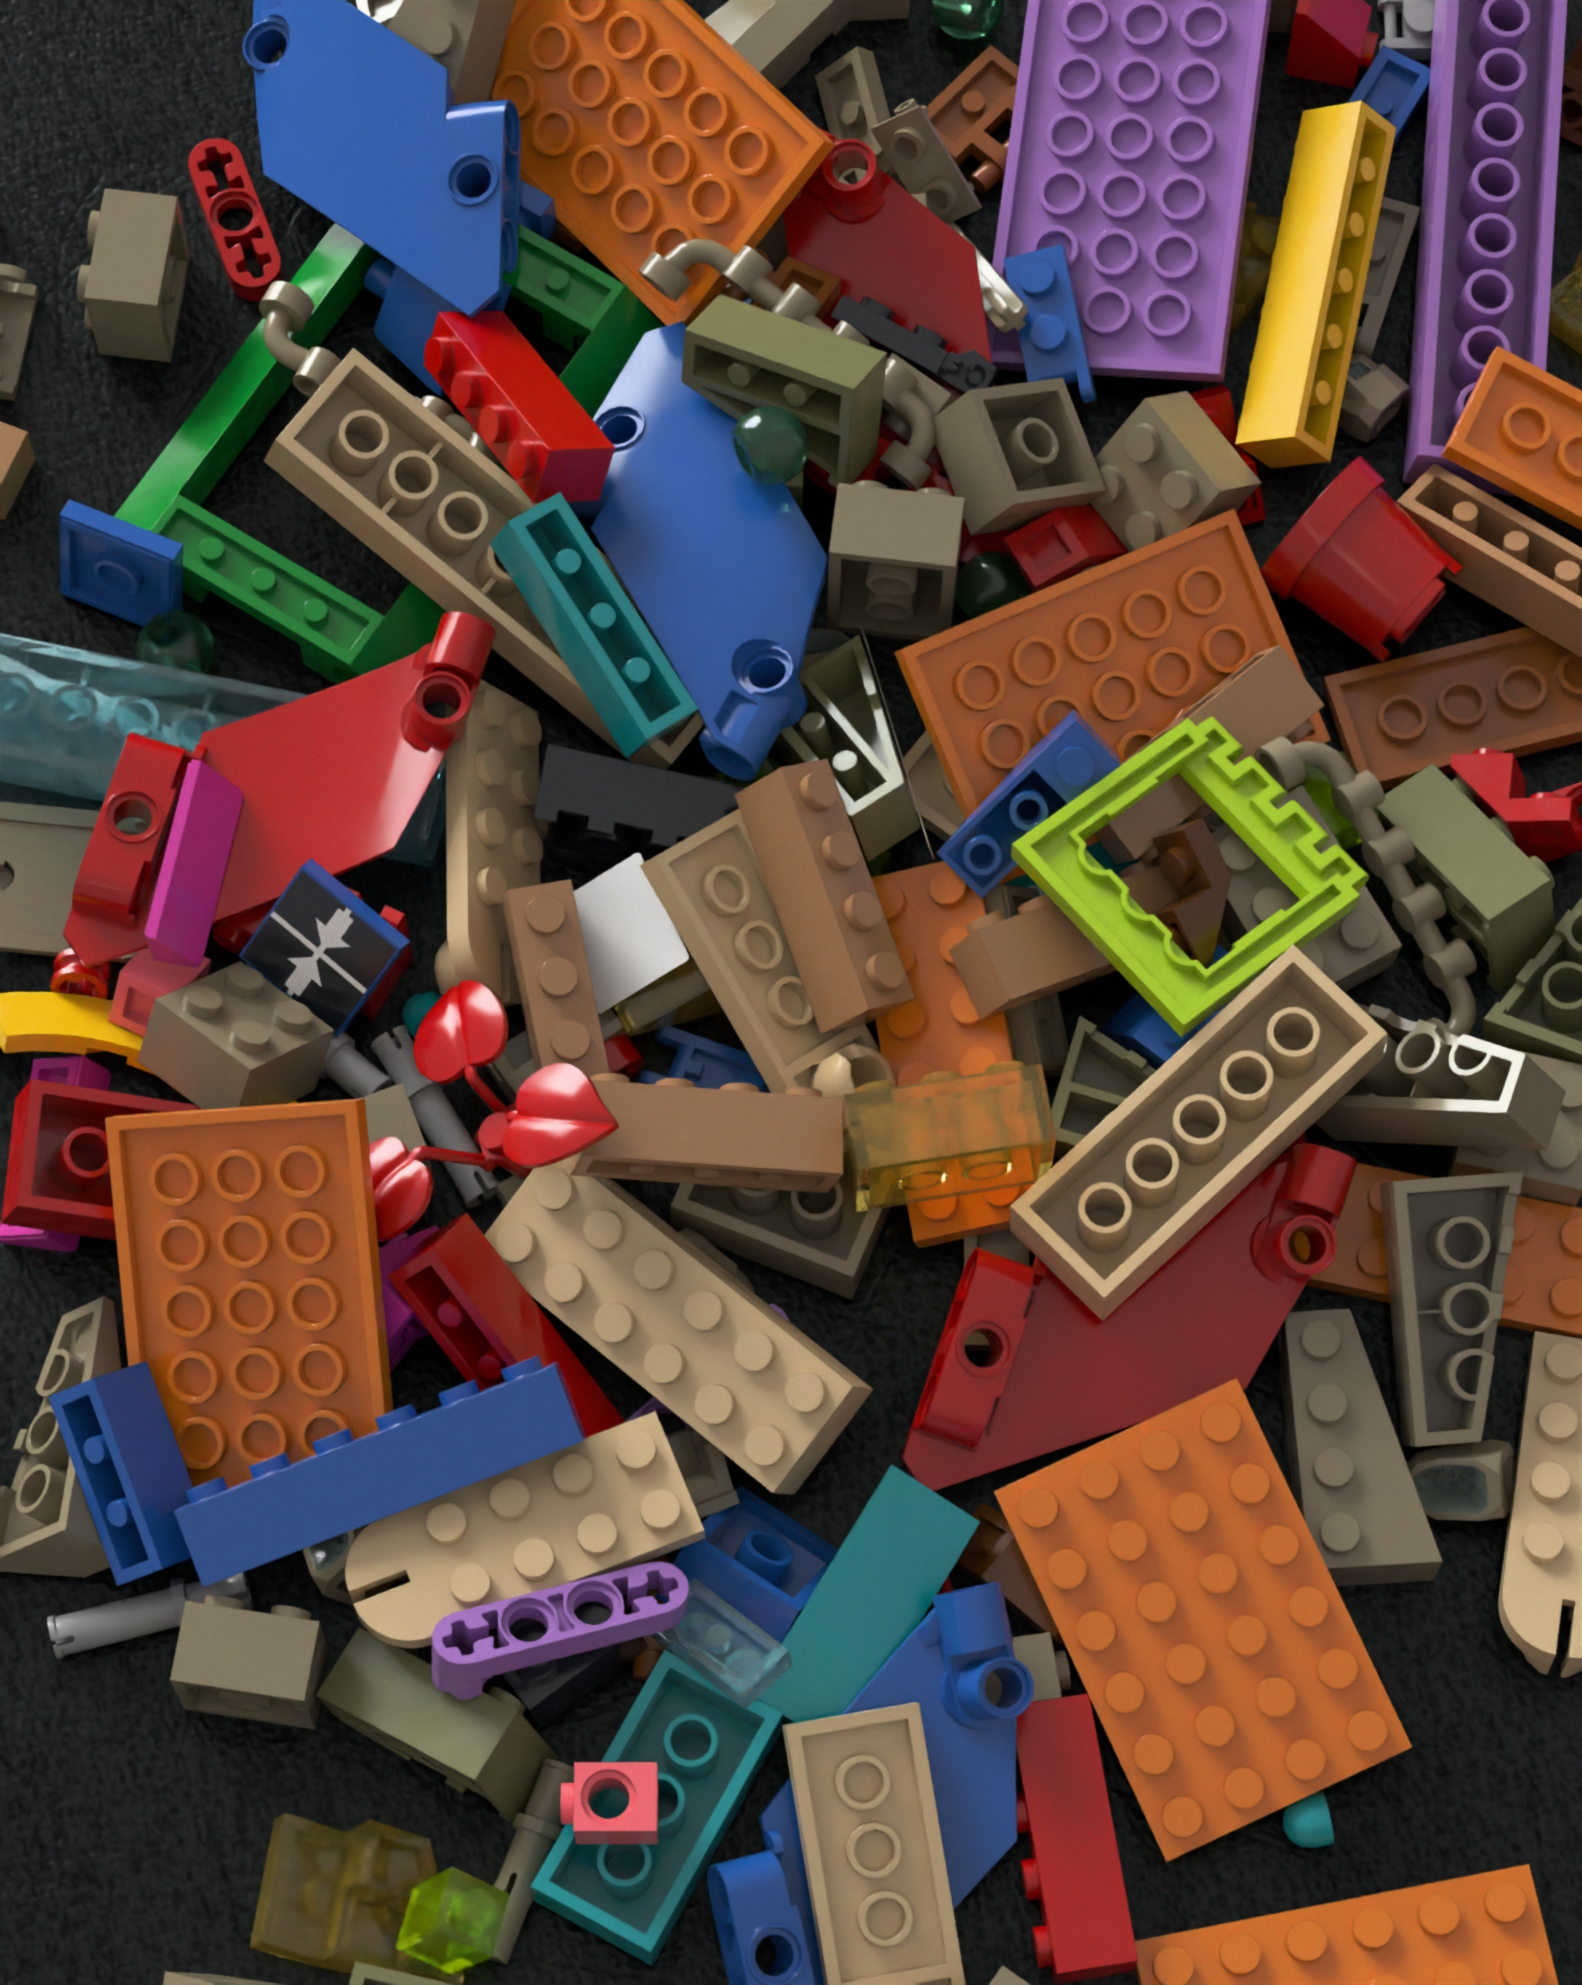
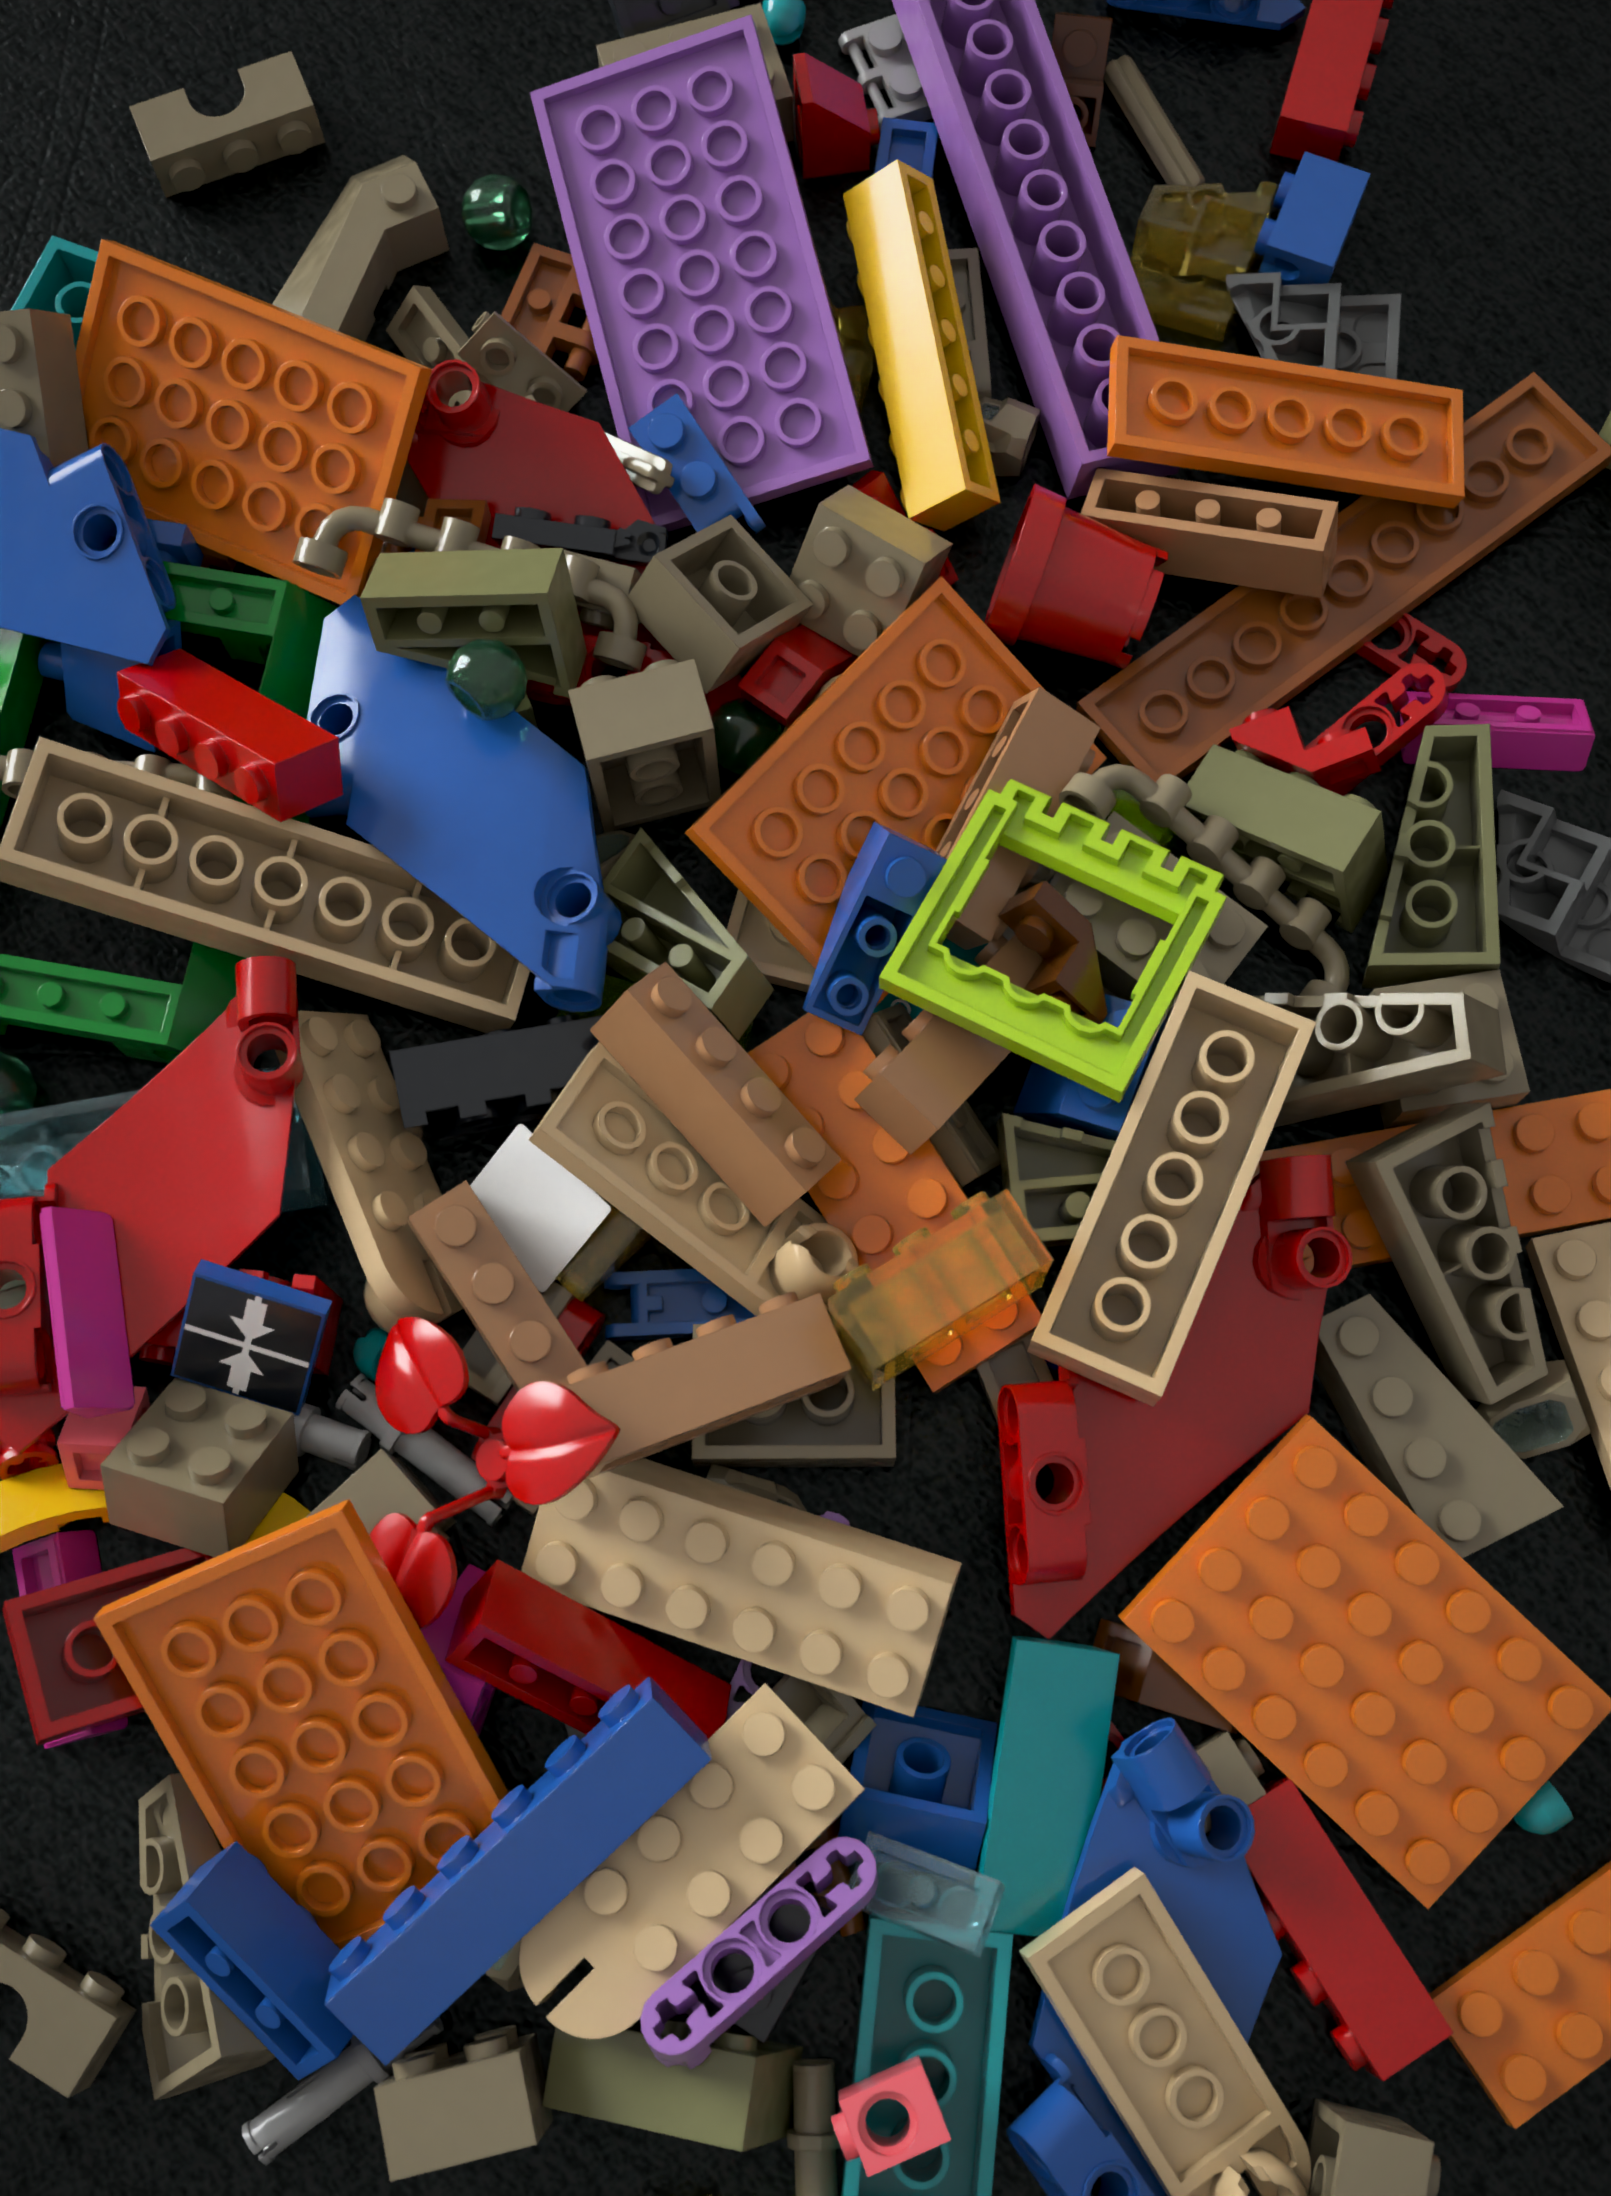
camera: 20 degrees left, 5 degrees up
teal brick [490,492,698,759] -> none
sticker [861,626,935,860] -> none

